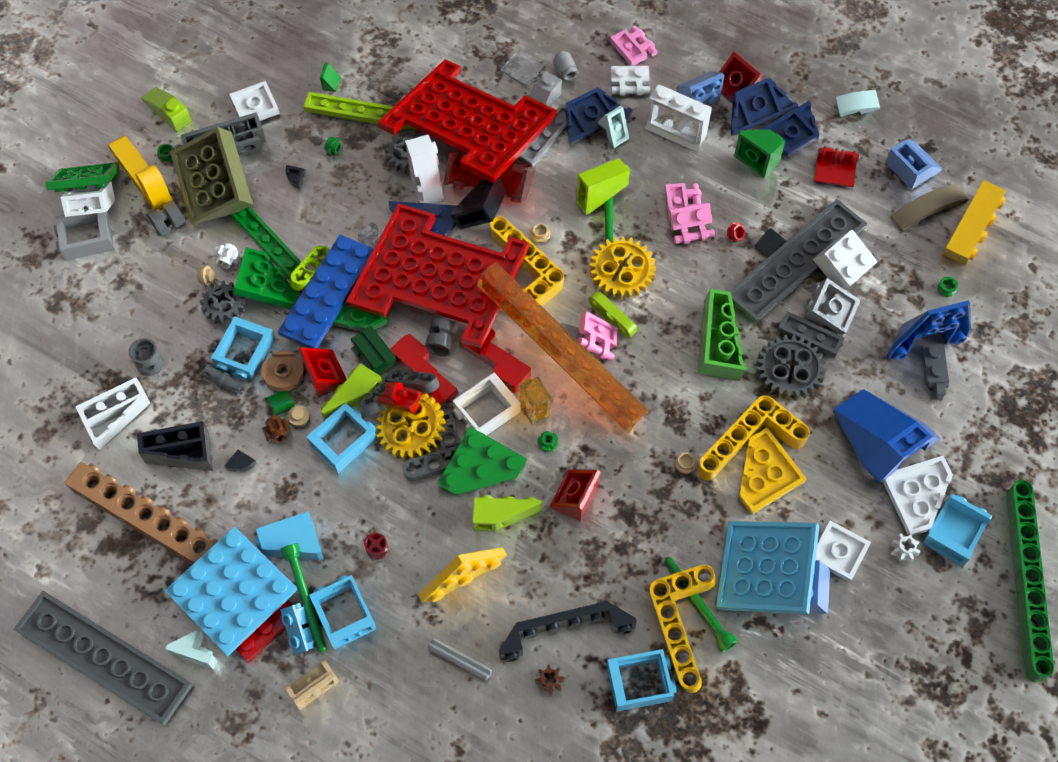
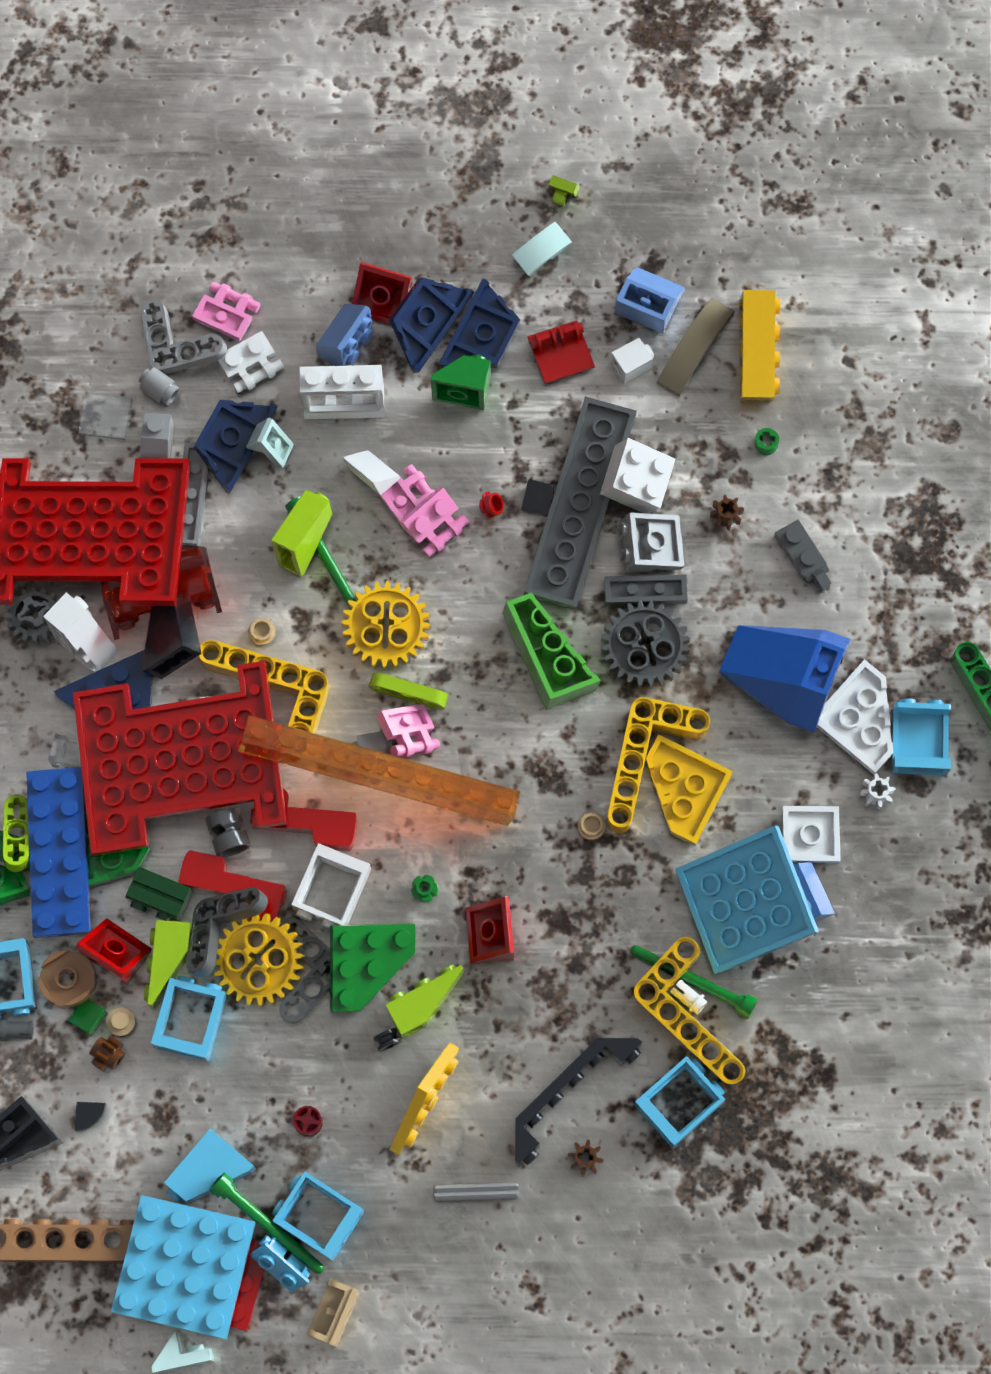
camera: 30 degrees left, 10 degrees up
red hips [377,382,422,414] -> none
clear yellow brick [519,376,551,425] -> none
blue wedge [886,300,971,360] -> none
none -> light grey beam [141,299,227,374]
none -> white slope [343,450,400,495]
none -> black bush [373,1028,402,1052]
none -> lime tile [549,175,580,206]
none -> white brick [611,338,654,384]
none -> white pin [670,980,708,1015]
none -> reddish brown gear [710,495,744,531]

